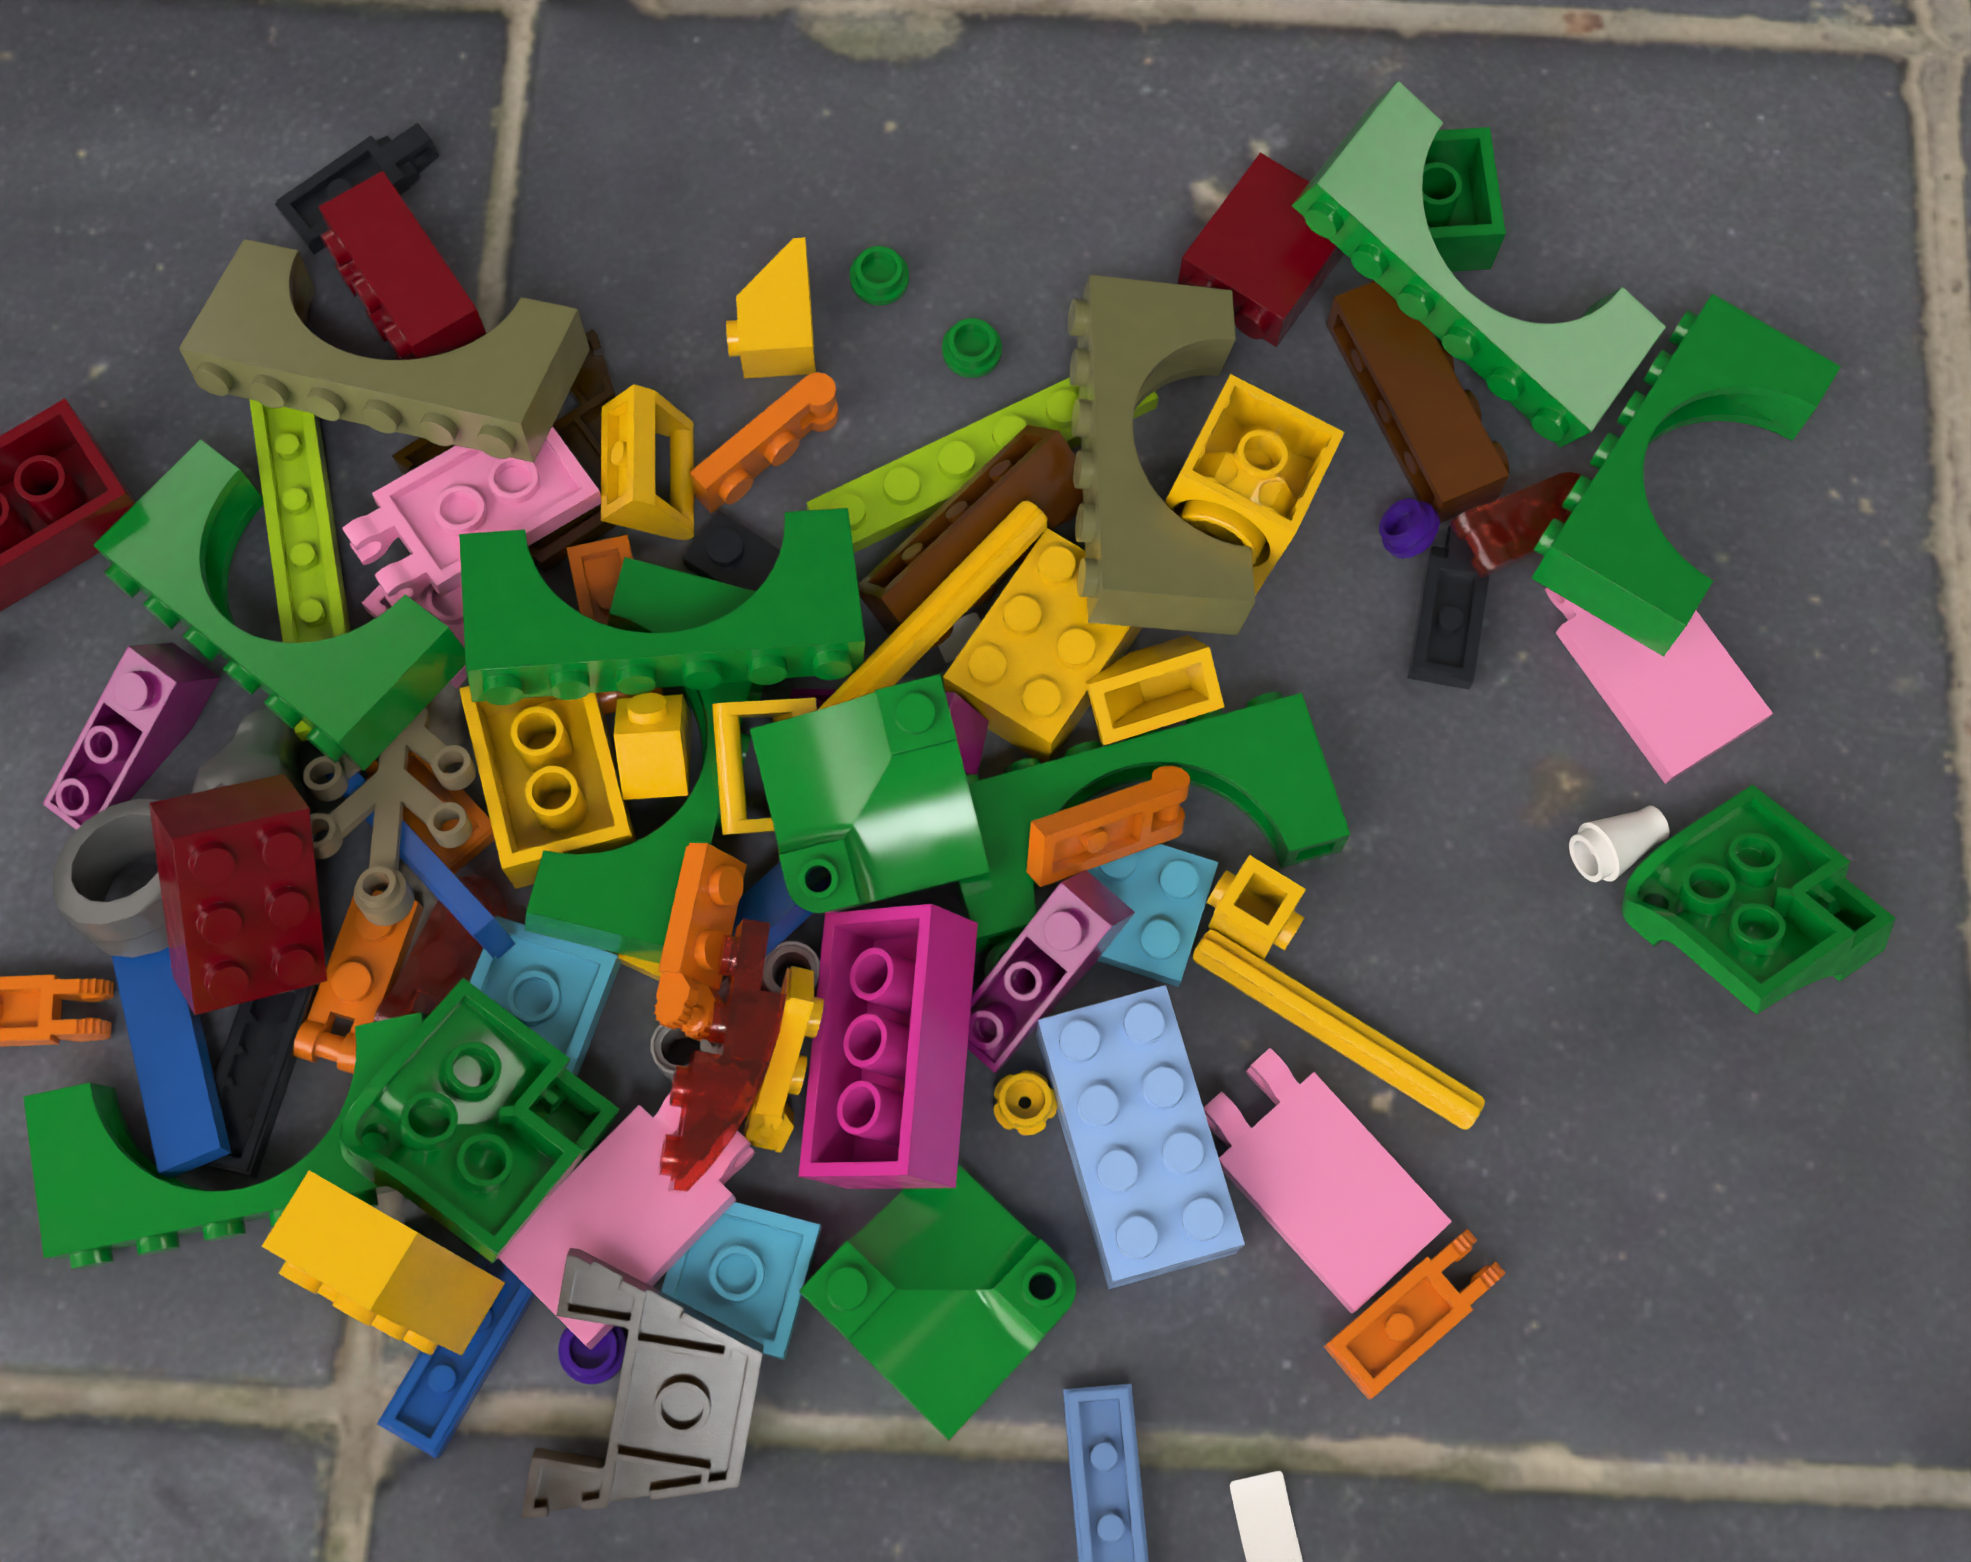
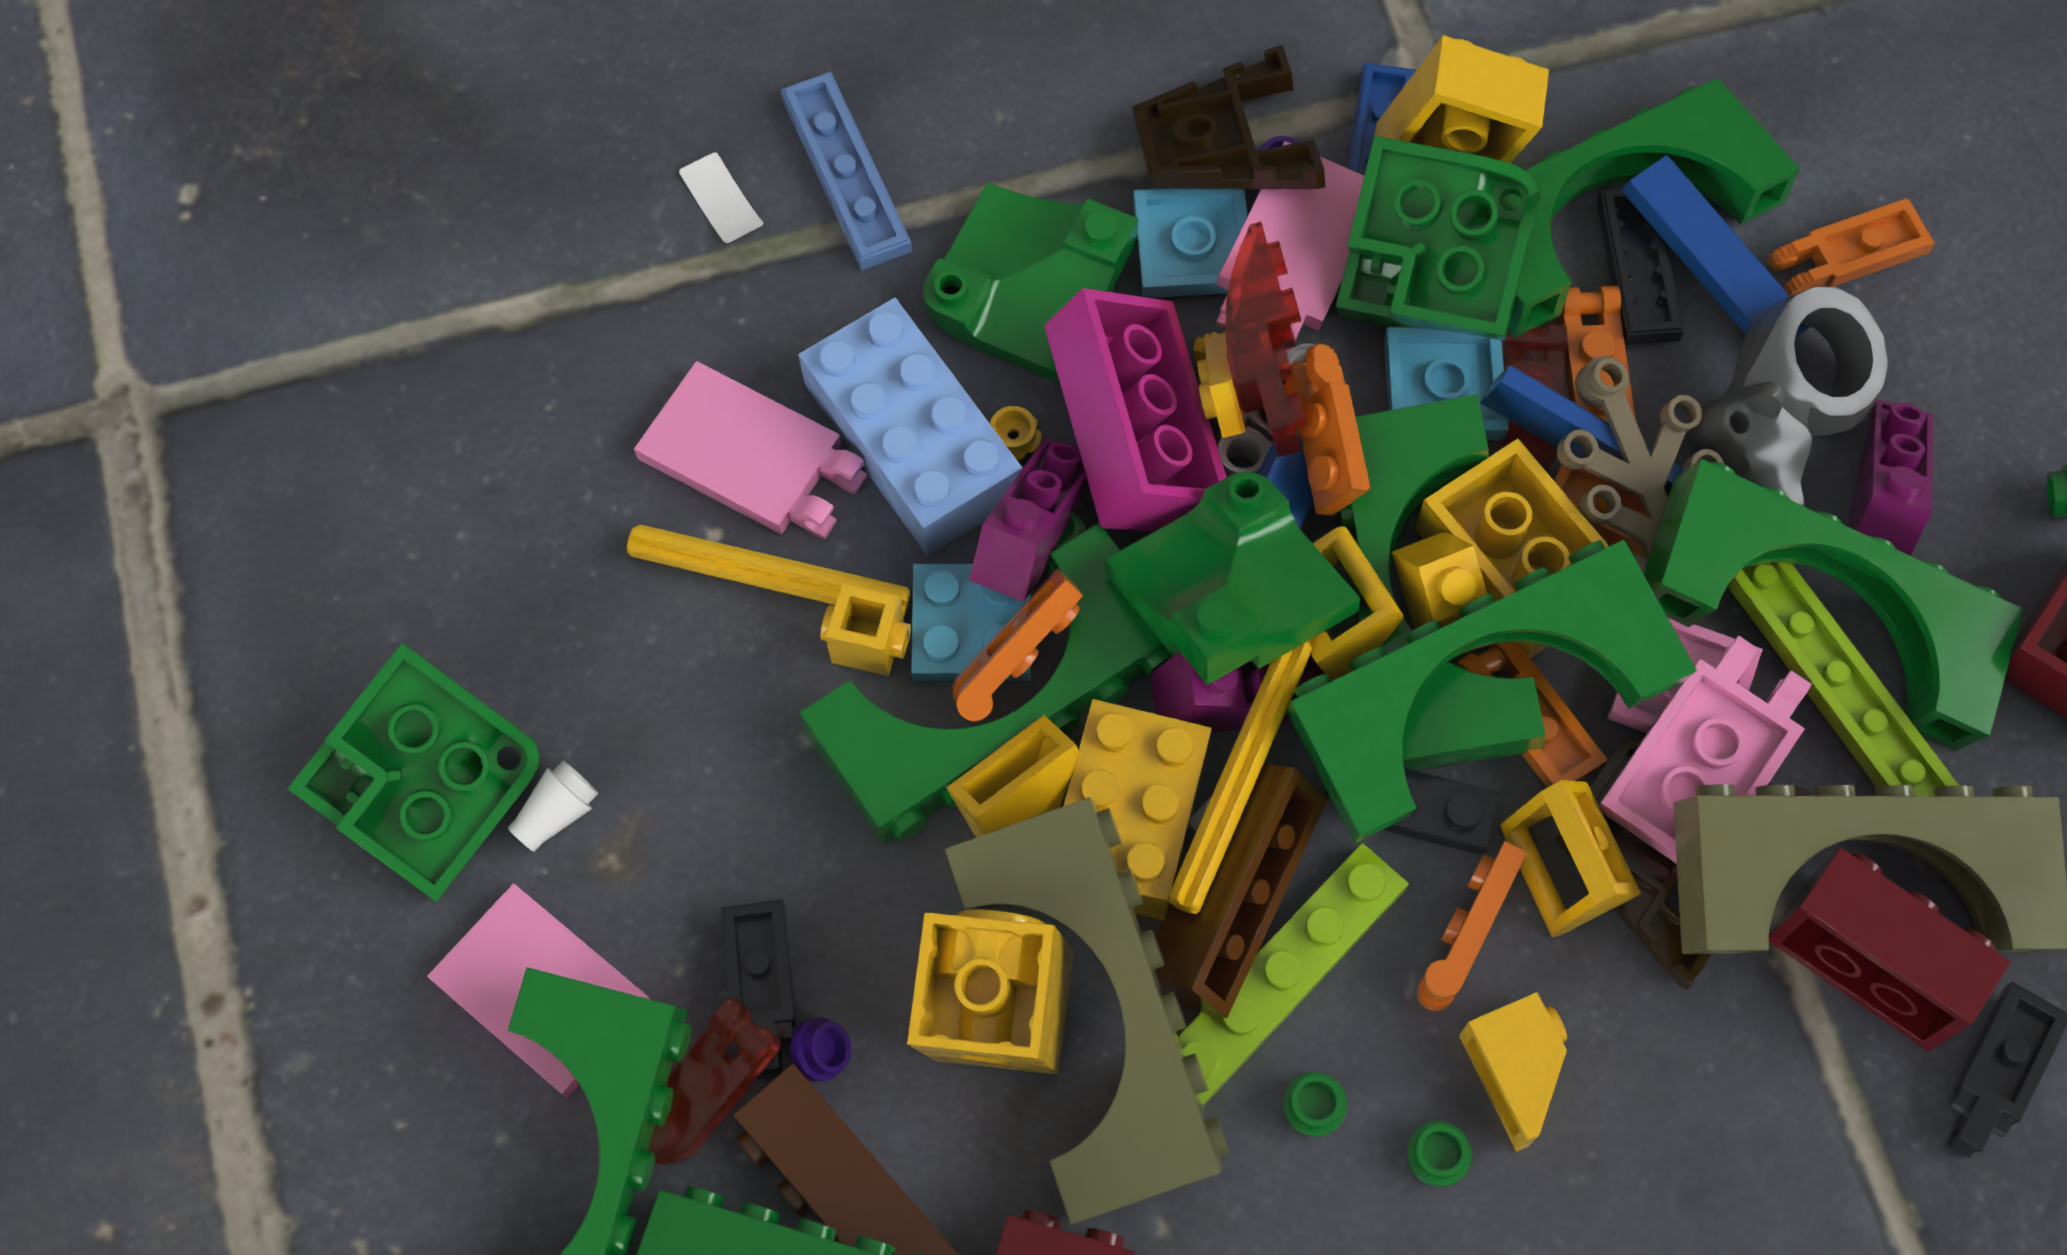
camera: 165 degrees right, 5 degrees down
dark red brick [149,774,327,1015] -> none
orange hinge [1323,1229,1506,1400] -> none

